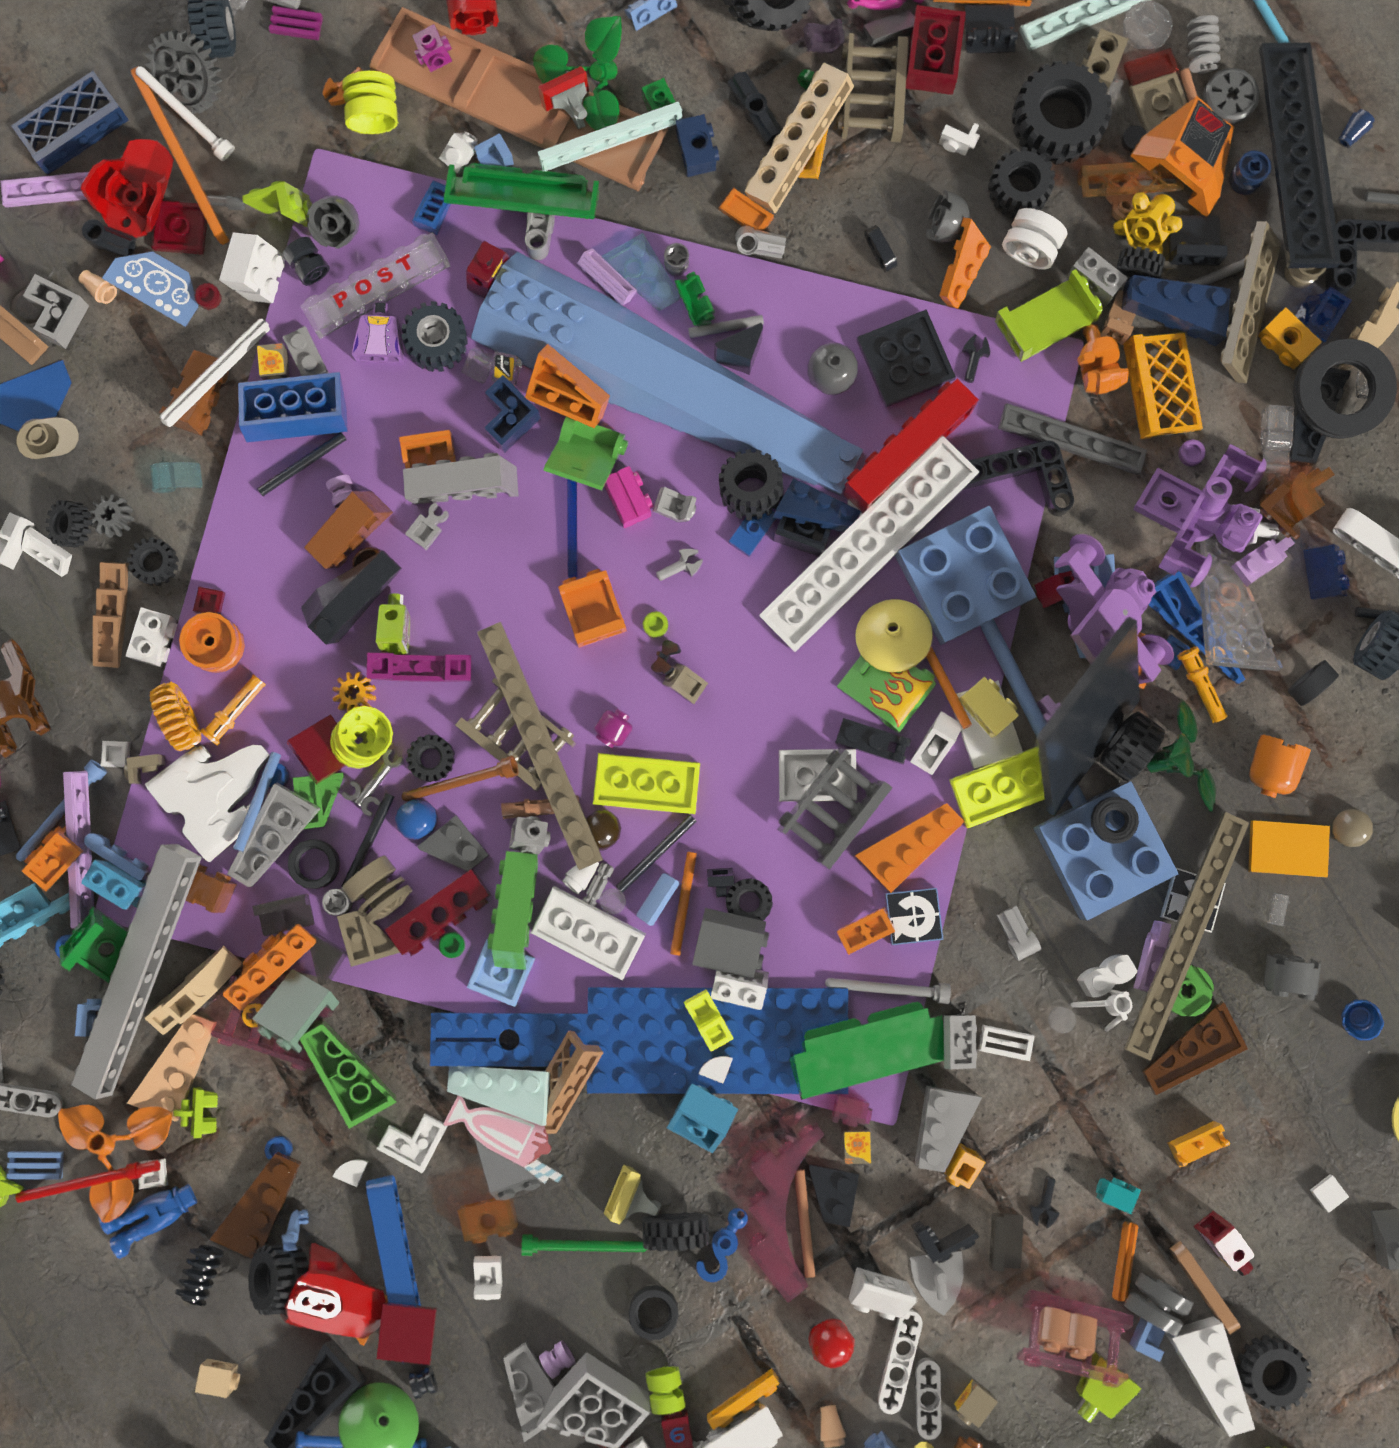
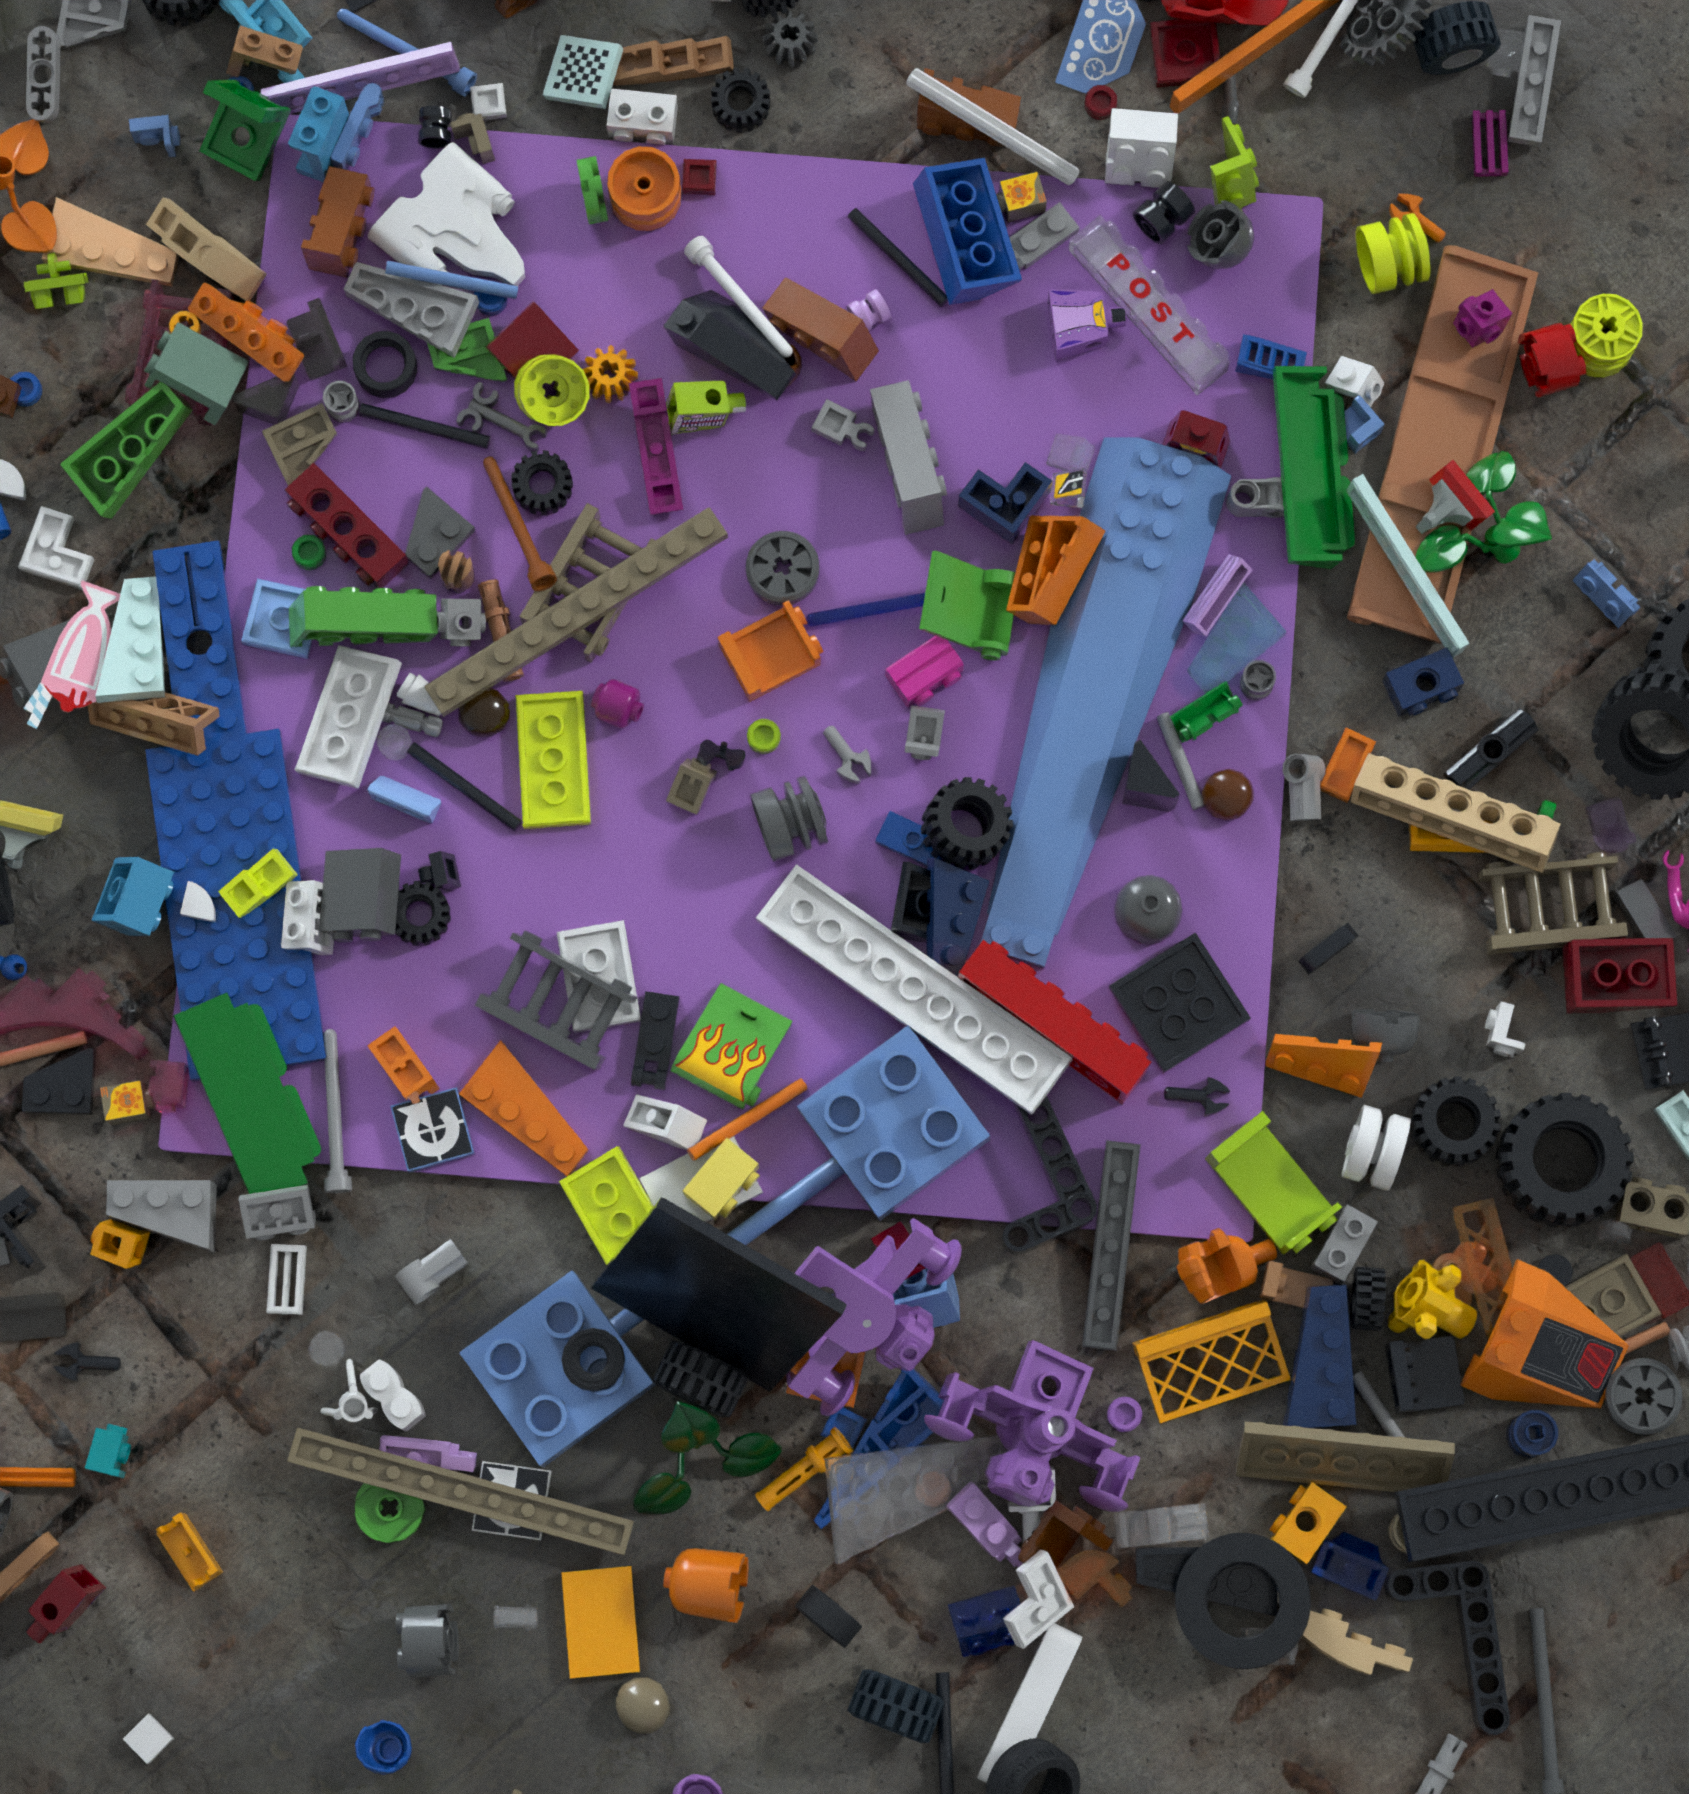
camera: 85 degrees right, 5 degrees down
orange bracket [22,826,83,892] -> none
light grey brick [72,844,202,1099] -> none
clear light blue panel [150,462,202,493] -> none
light orange gear [150,681,201,751] -> none
light orange pin [200,674,266,746] -> none
dark tan wheel [341,855,413,924] -> none
blue hair [395,799,438,840] -> none
orange hinge [399,430,456,469] -> none
black wheel [402,301,468,372] -> none
green brick [642,78,676,112] -> none
orange bar [670,852,697,956] -> none
light yellow dish [855,599,933,672] -> none
reddish brown wing [1142,1001,1248,1095] -> none
dark blue cone [1338,109,1375,148] -> none
none -> medium nougat bracket [226,25,303,77]
none -> black wheel [418,106,452,149]
none -> medium nougat arm [438,550,474,593]
none -> light aqua tile [543,35,623,109]
none -> bright green plate [576,156,608,224]
none -> white piece [684,236,793,357]
none -> dark grey wheel [746,531,820,606]
none -> dark grey wheel [750,775,828,862]
none -> white tile [1003,1549,1074,1649]
none -> reddish brown hair [1202,768,1254,821]

